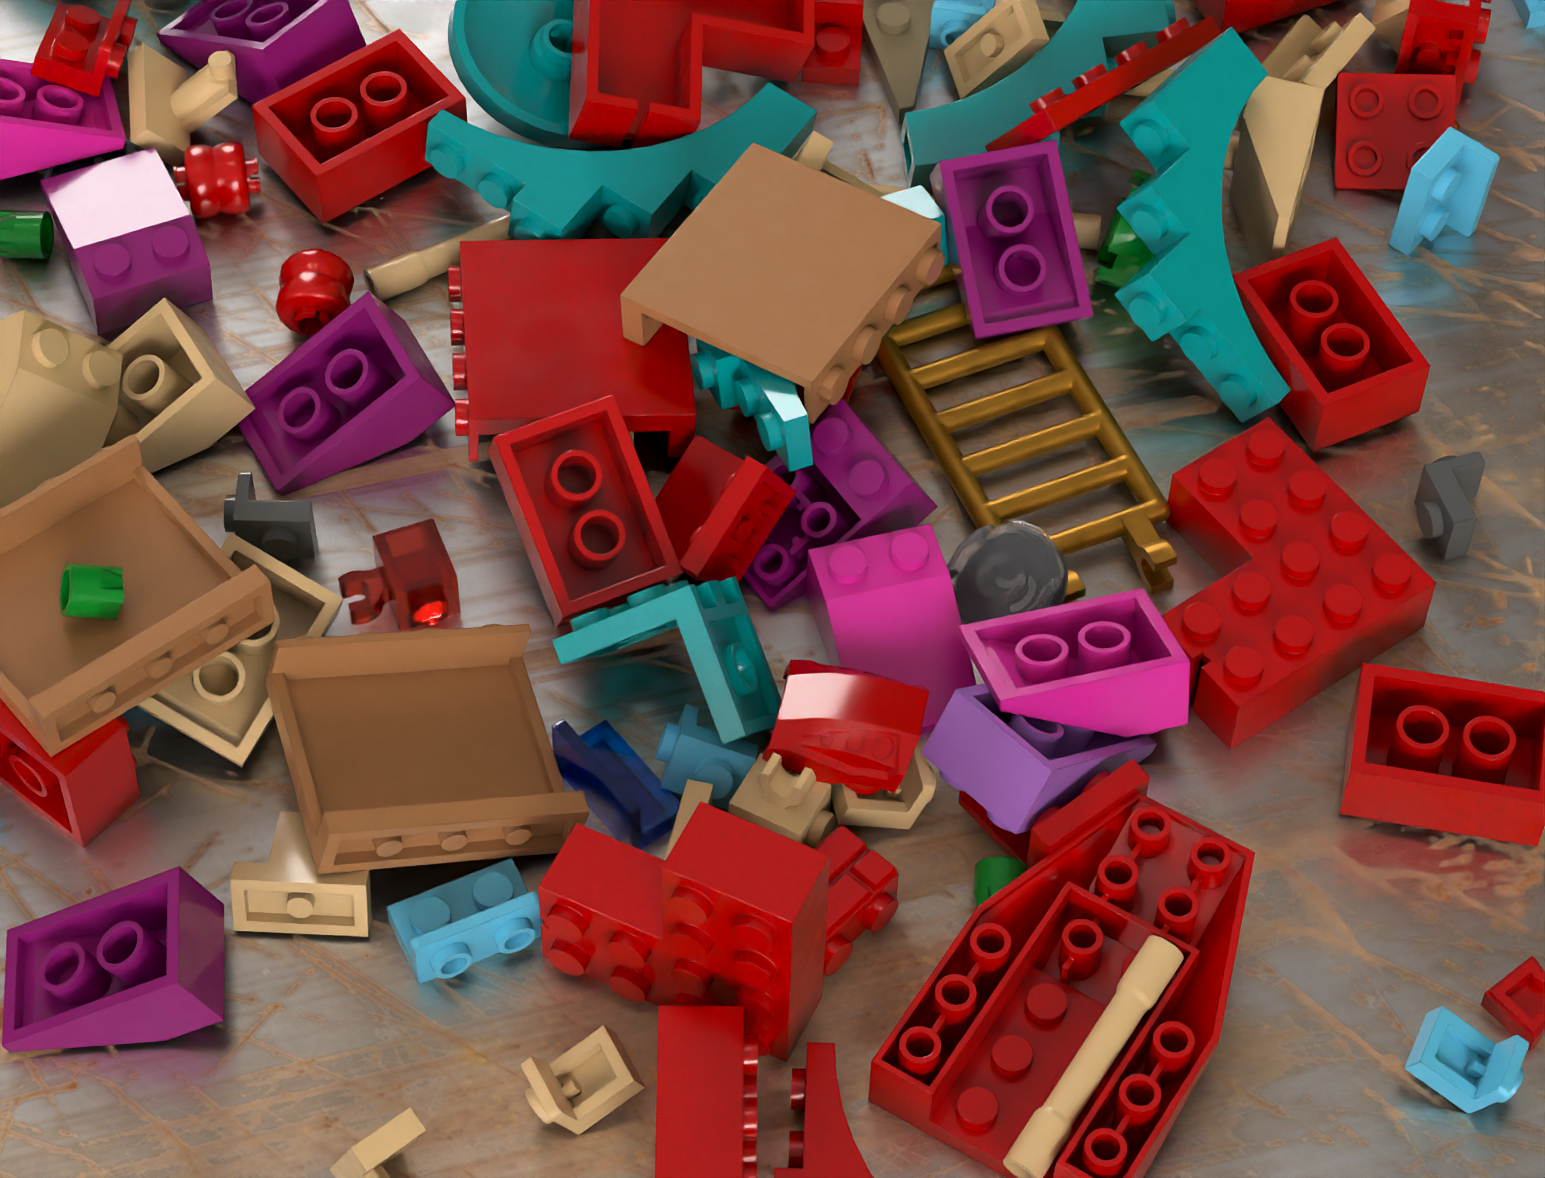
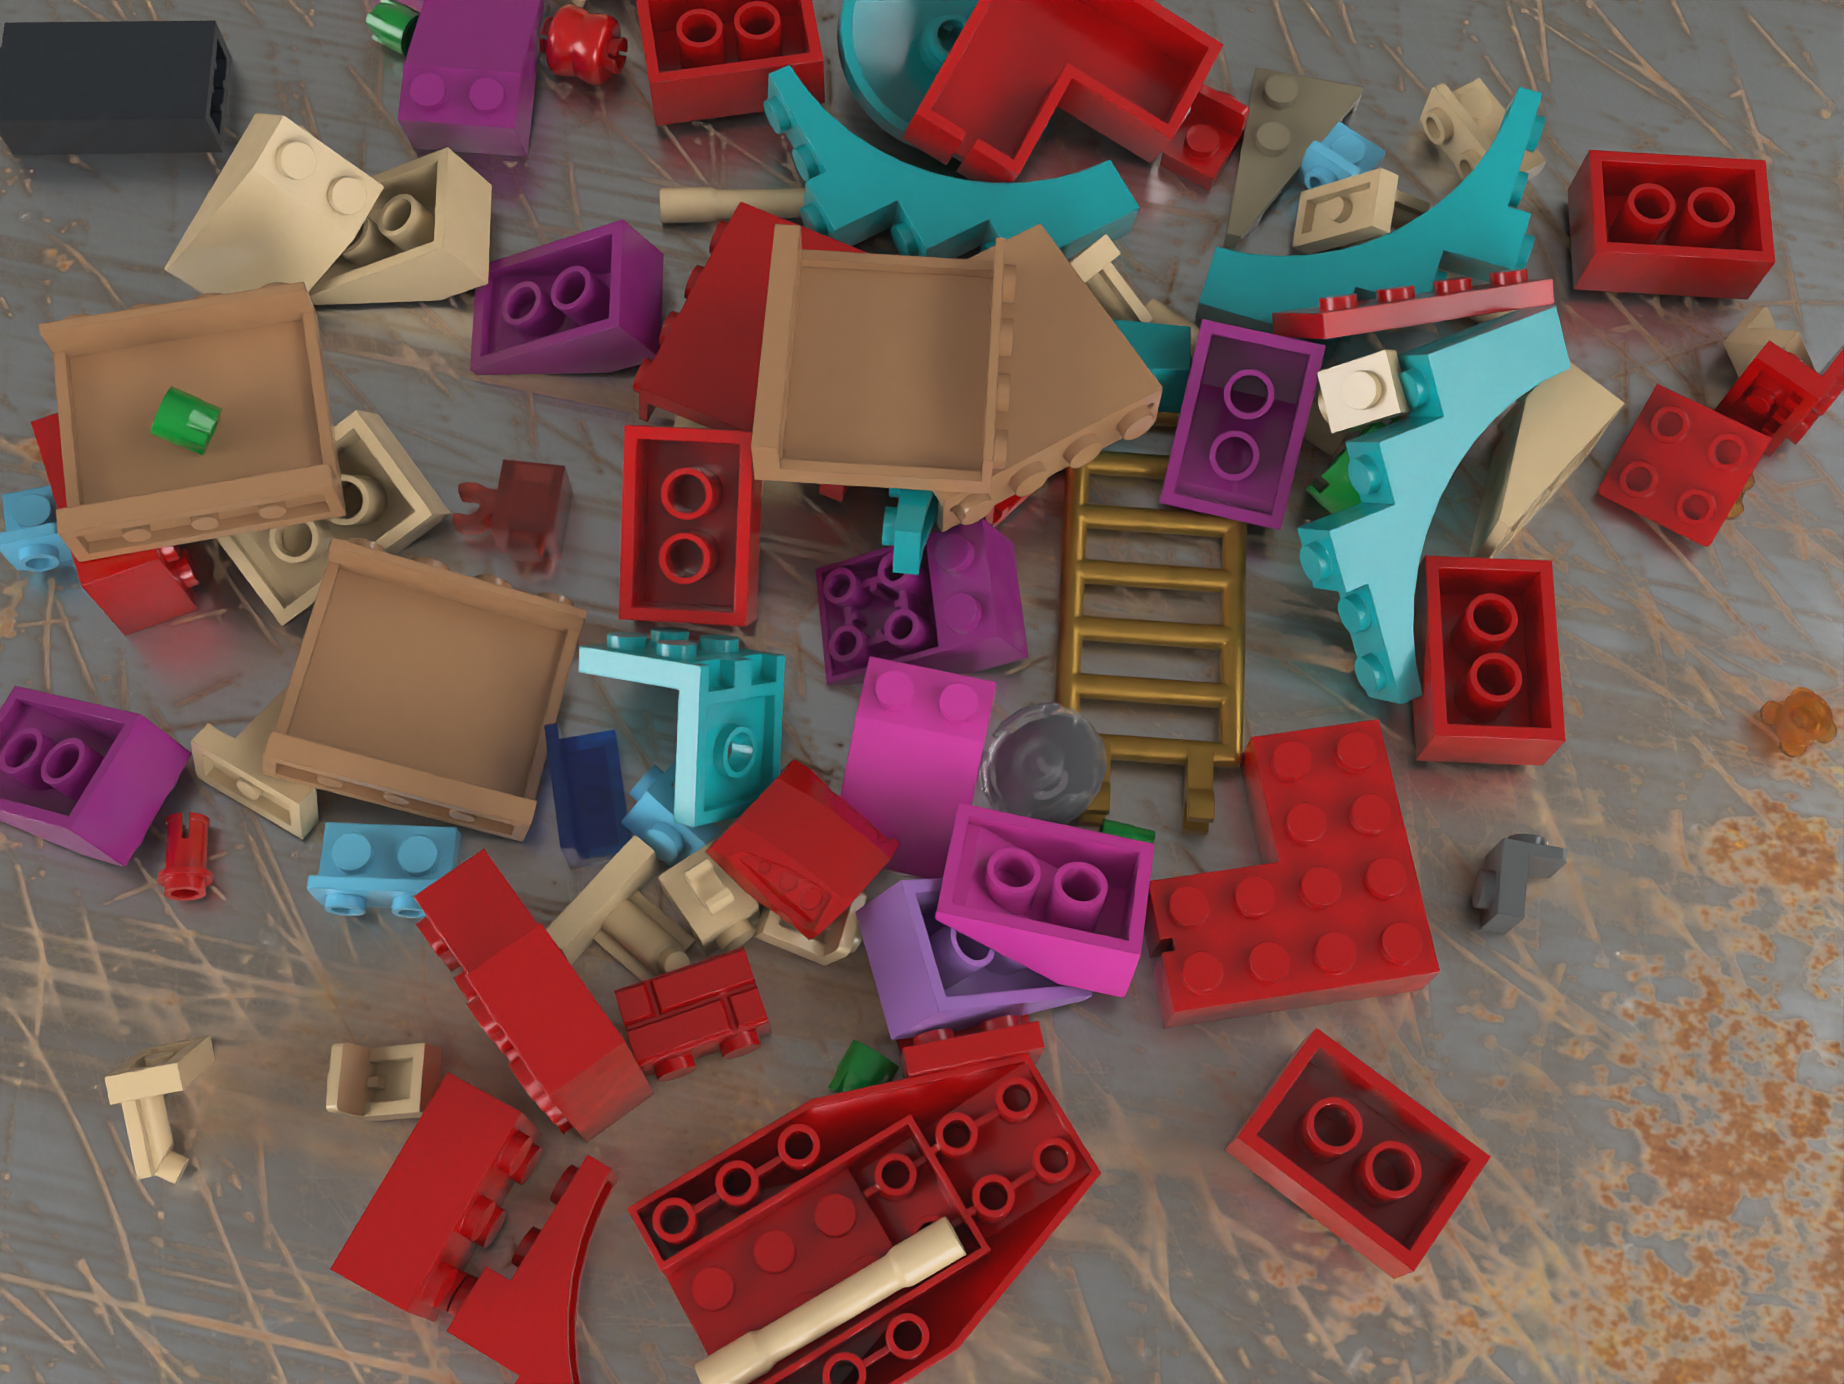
camera: 25 degrees right, 15 degrees up
dark grey bracket [224,472,317,561] -> none
red piece [275,248,354,338] -> none
red bracket [655,436,796,584] -> none
tan bracket [1261,12,1376,89] -> none
medium azure bracket [1388,126,1500,256] -> none
none -> red pin [157,812,213,901]
none -> medium nougat panel [751,224,1016,494]
none -> tan bracket [1317,350,1411,433]

